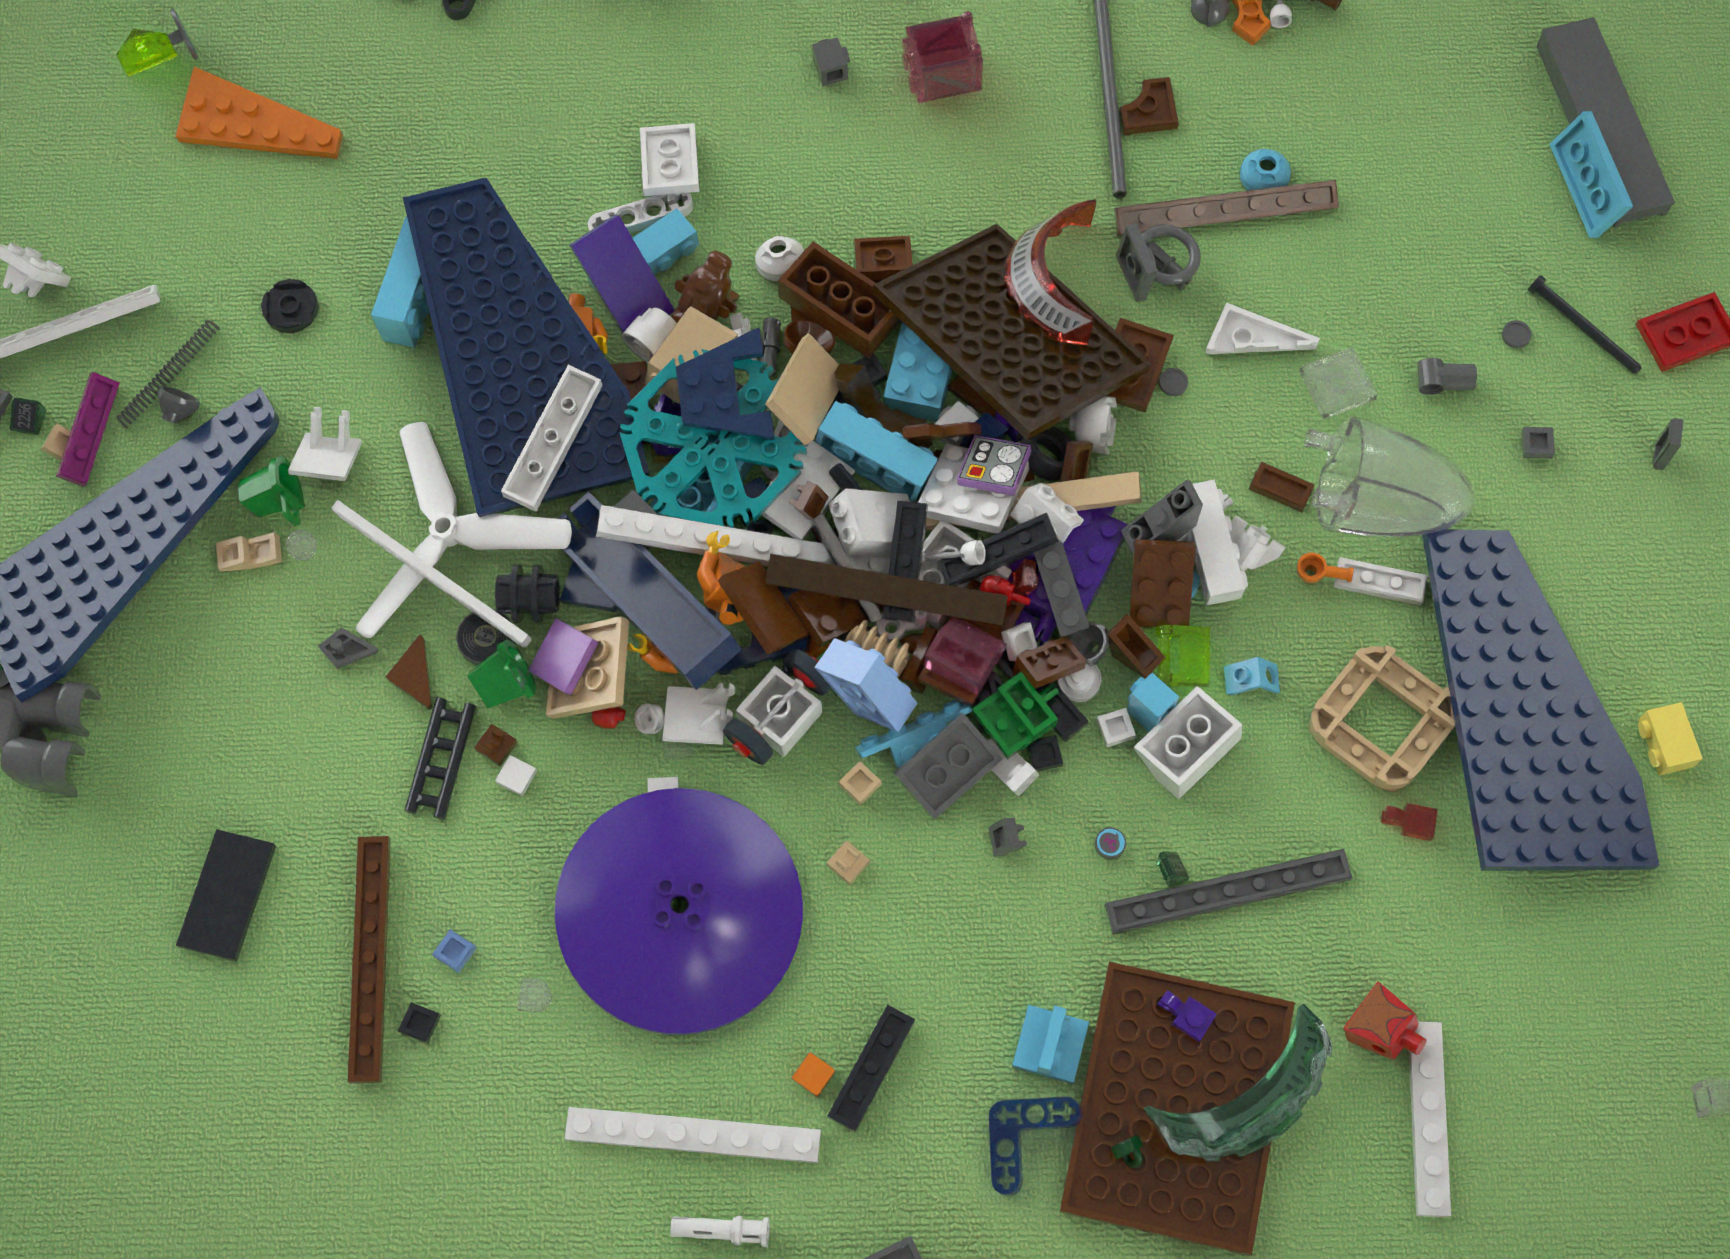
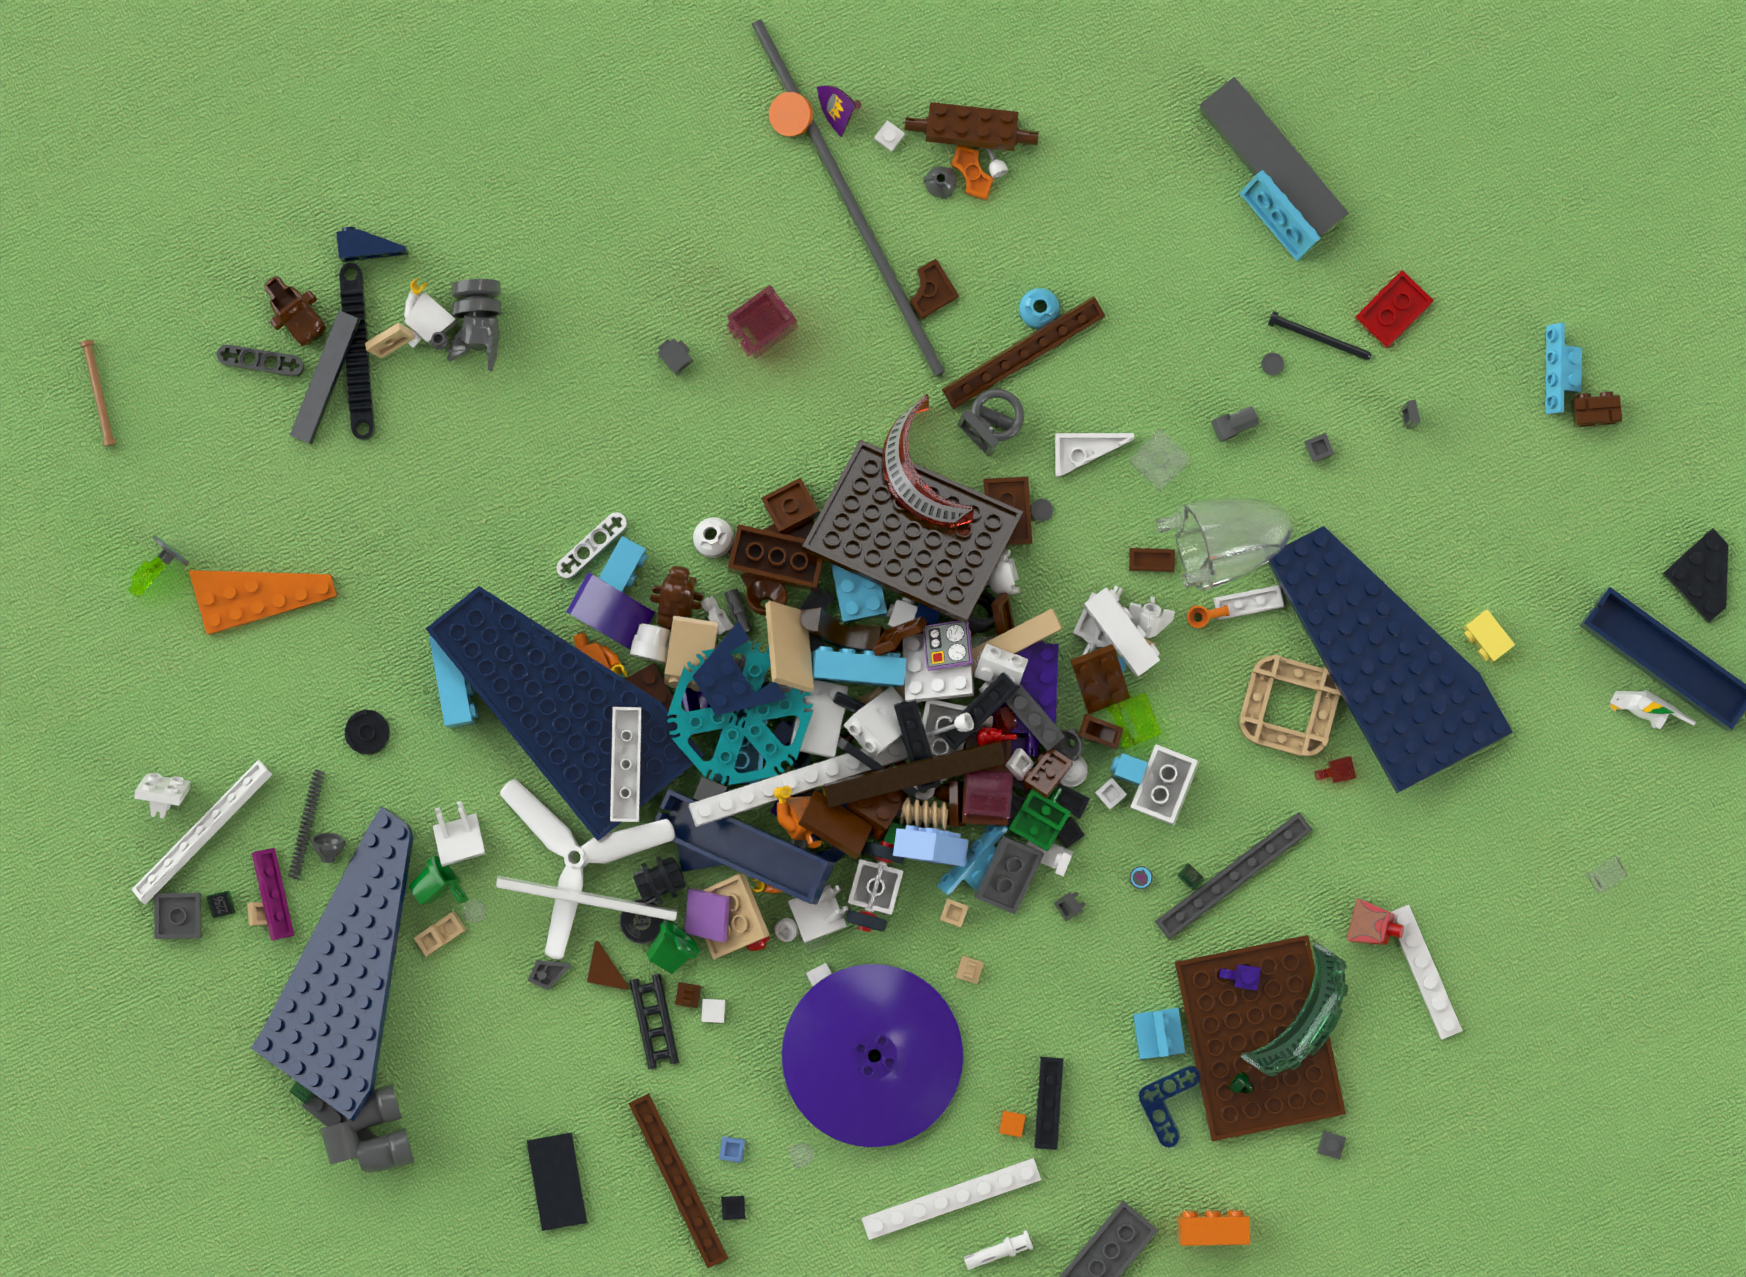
camera: 25 degrees left, 15 degrees up
white plate [640,123,699,196] -> none
reddish brown tile [789,481,829,520] -> none
dark grey slope [1121,479,1203,555] -> none
medium azure bracket [1224,657,1280,696] -> none

